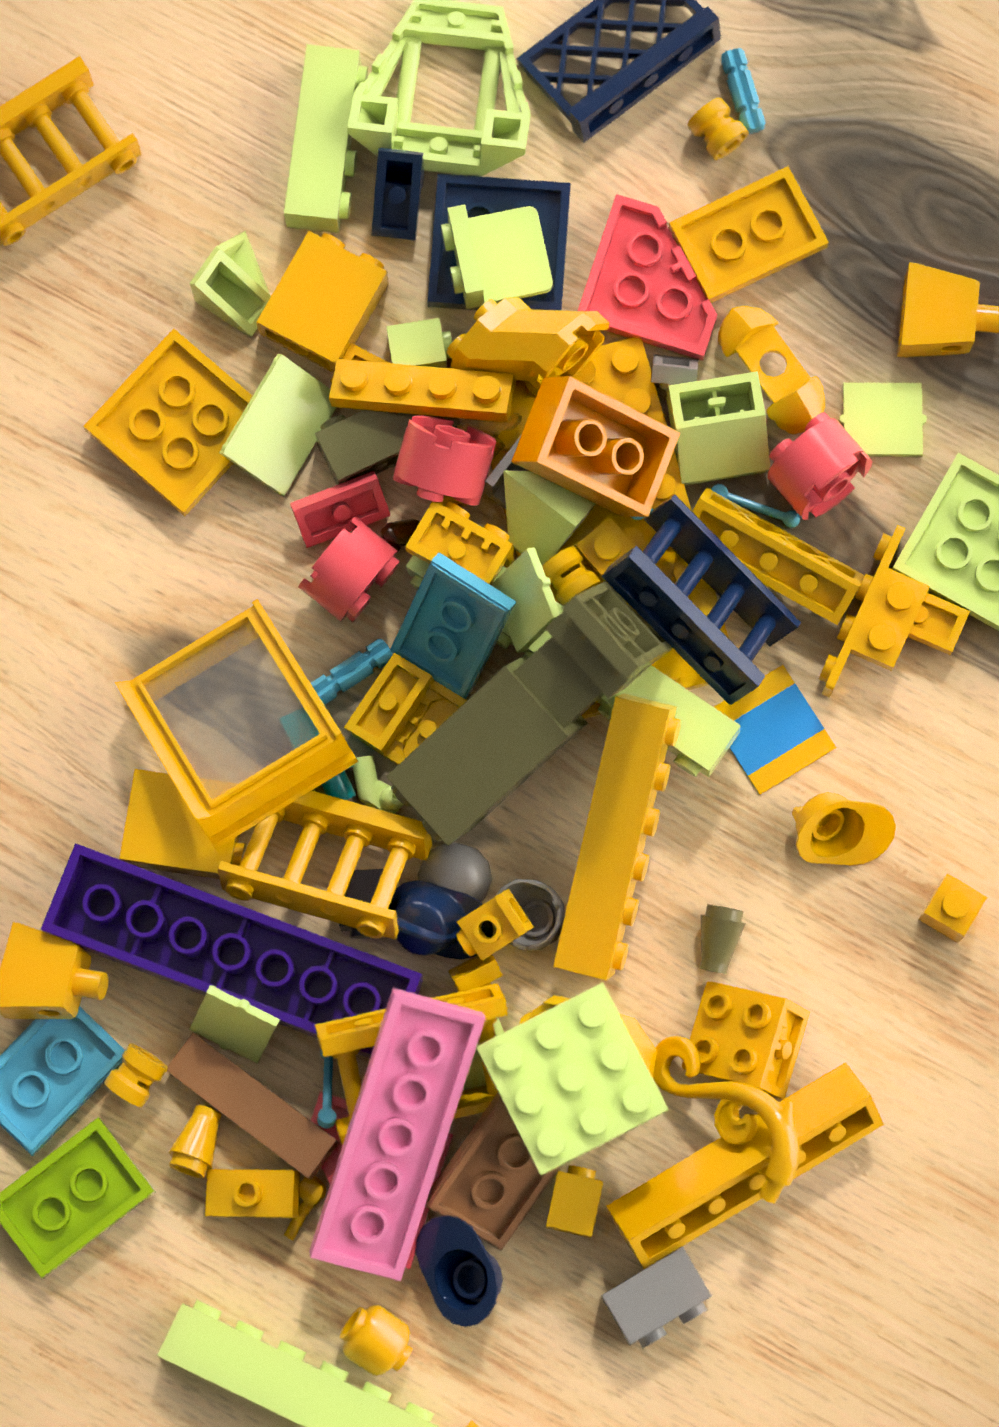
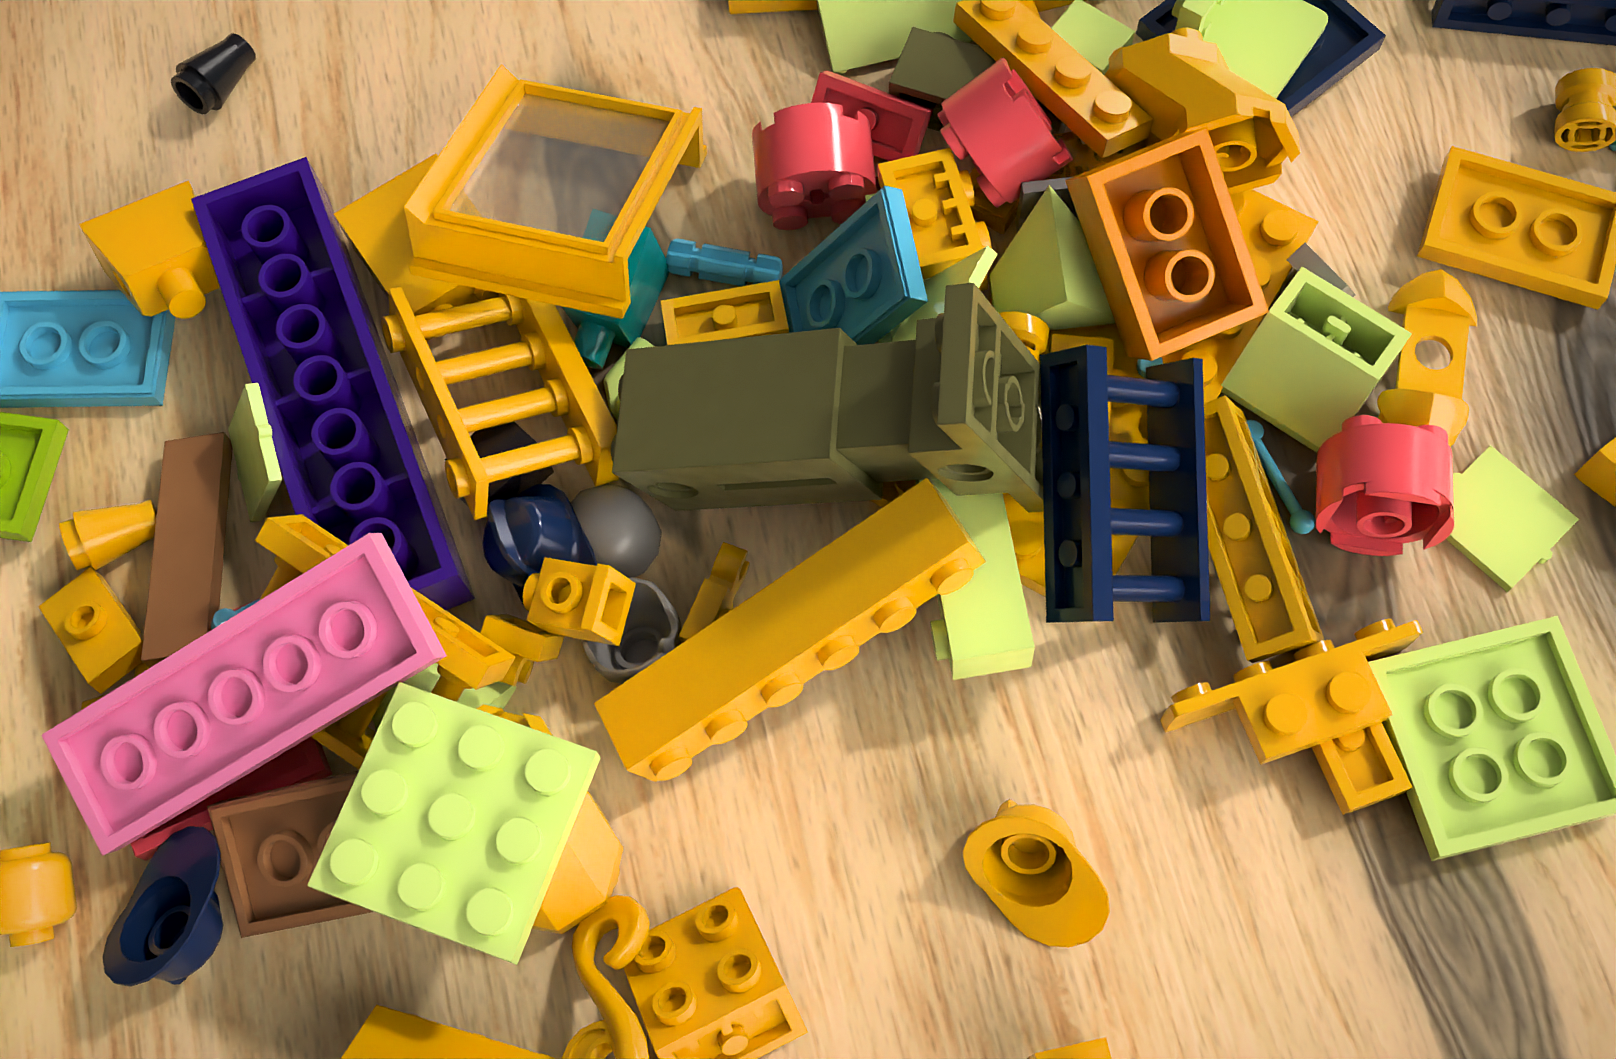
camera: 50 degrees right, 10 degrees down
yellow wheel [104,1043,168,1108] -> none
yellow brick [545,1165,604,1238] -> none
coral plate [578,194,717,361] -> none
olive cone [700,904,746,974] -> none
sticker [714,664,837,795] -> none
none -> yellow plate [679,542,750,644]

